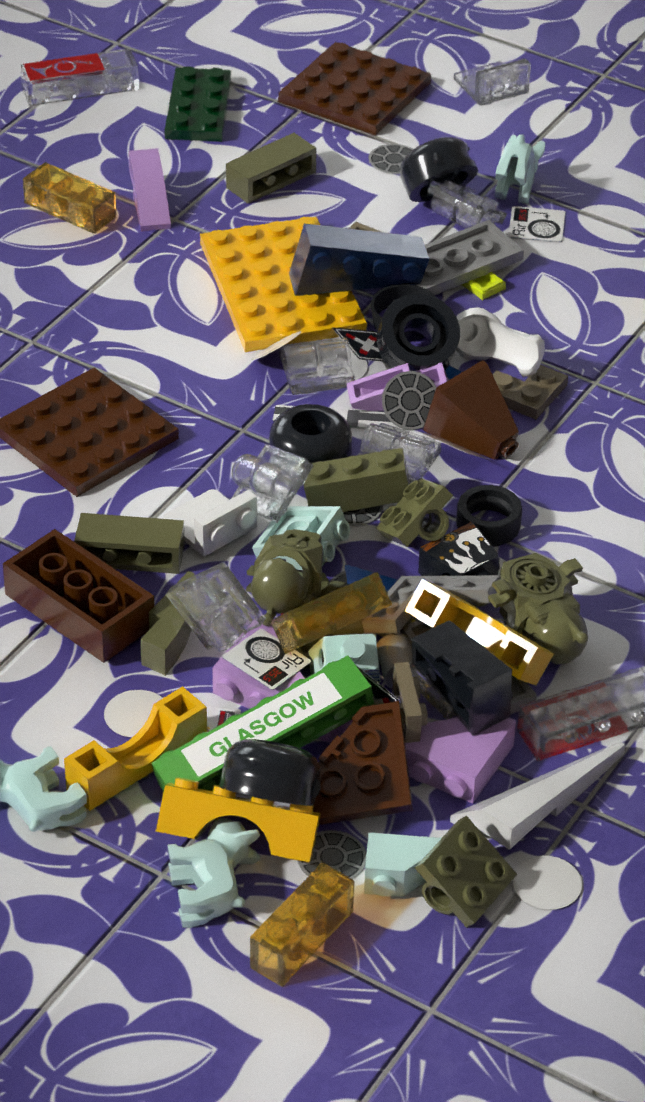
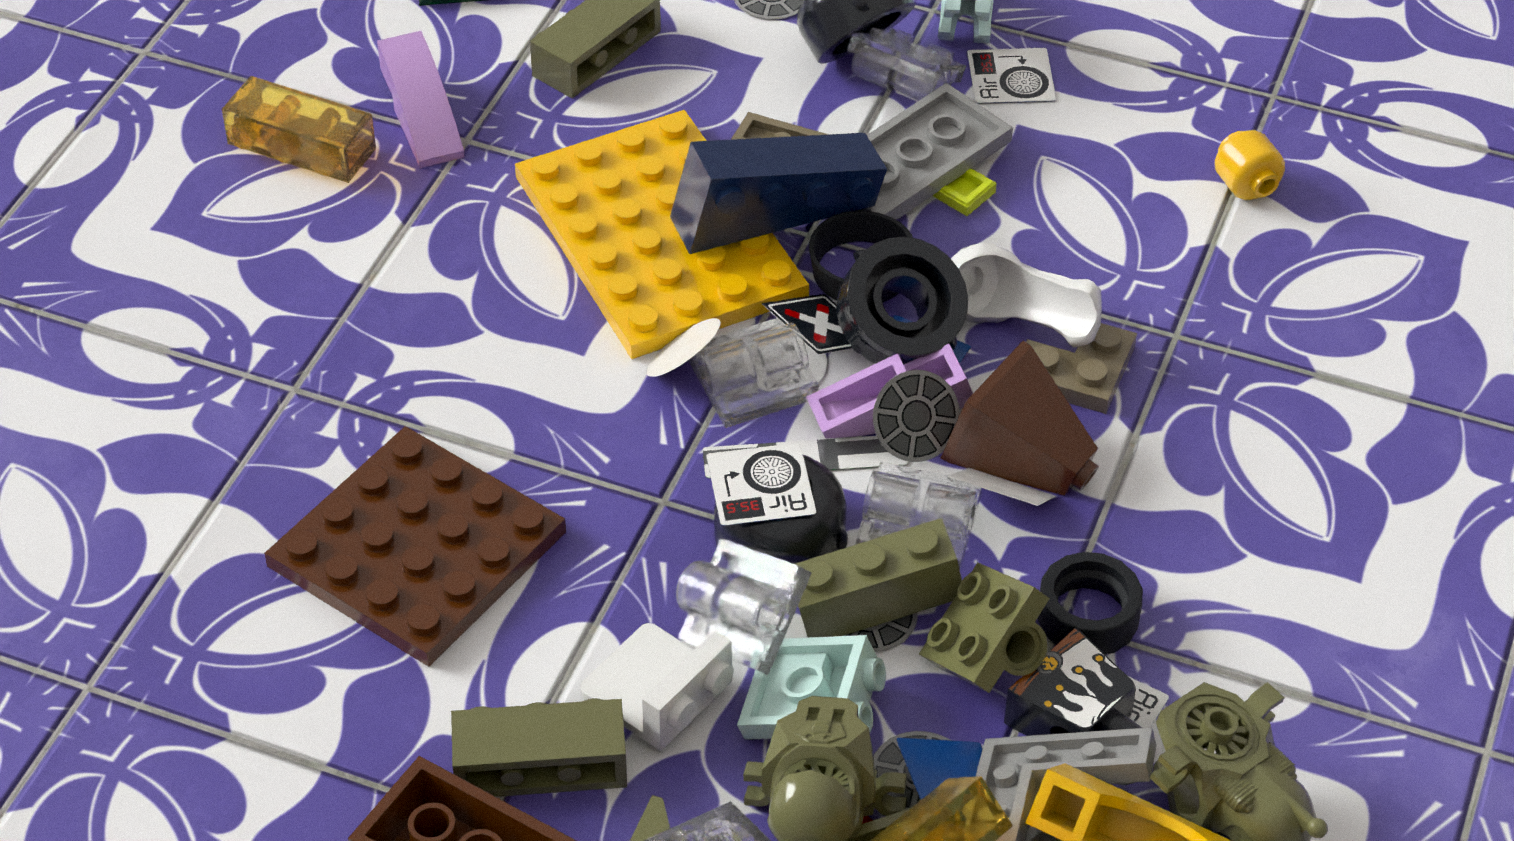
camera: 10 degrees left, 5 degrees up
none -> white sticker [706,443,816,526]

